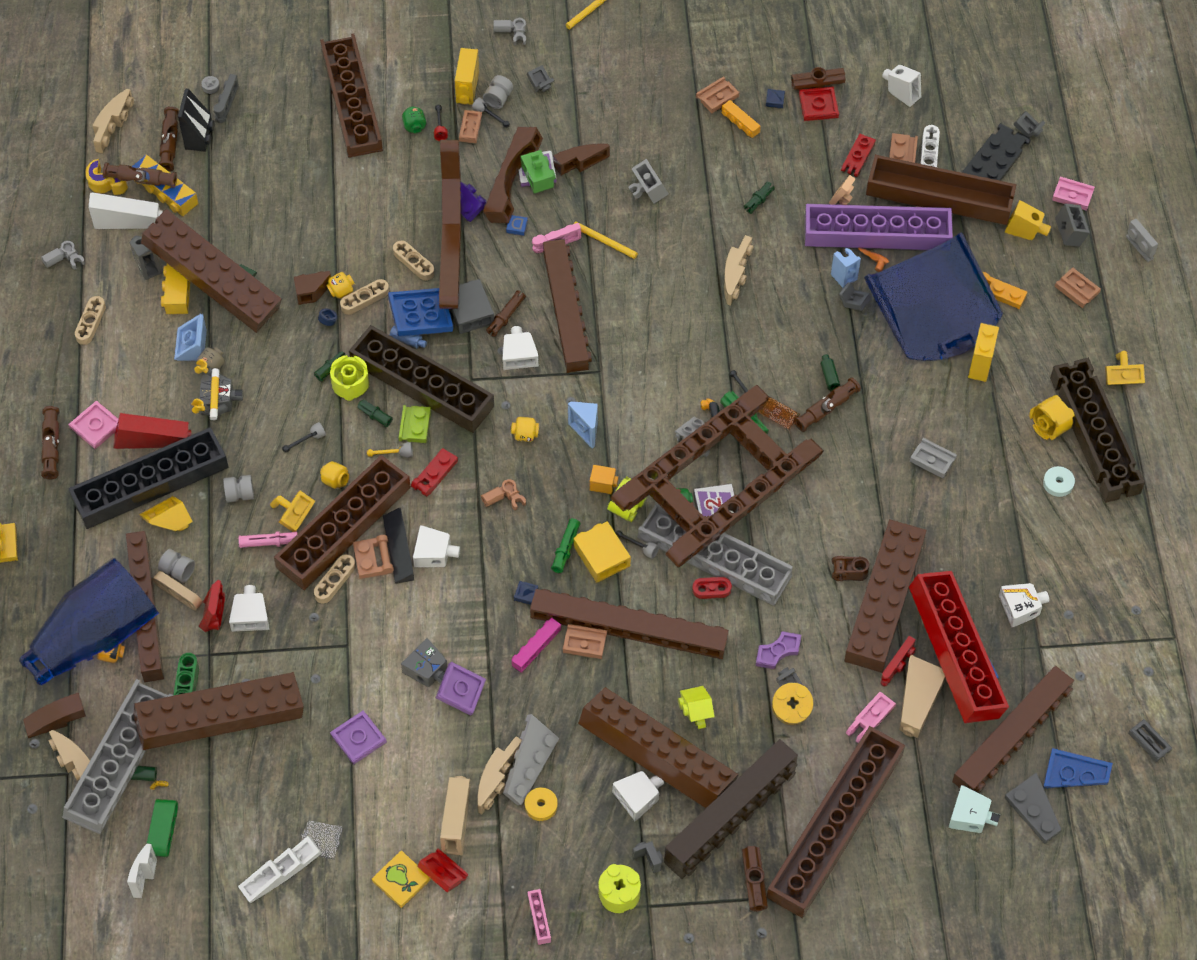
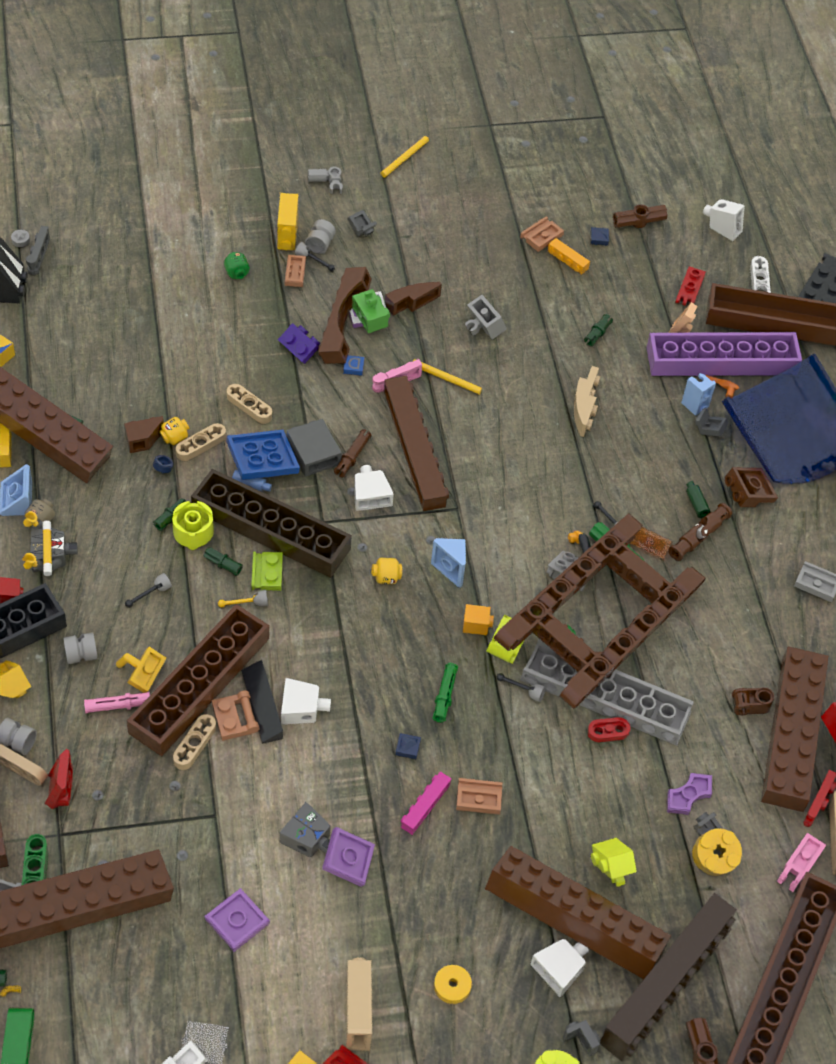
camera: 10 degrees left, 5 degrees down
white torso [229,585,269,632] -> none
reddish brown tile [320,33,383,158] -> none
yellow head [320,461,350,489] -> none
red plate [411,448,458,497] -> none
red hinge [434,104,448,141] -> none
reddish brown beam [439,140,461,309] -> none
tan slope [478,737,522,815] -> none
nougat bar [481,479,526,511] -> none
light grey wing [503,714,559,805] -> none
reddish brown brick [530,589,729,660] -> none
yellow brick [574,521,631,583] -> none
tile [694,484,734,517] -> none
red tile [799,87,839,121] -> none
nougat plate [889,133,918,163] -> none
none -> reddish brown plate [724,467,778,507]

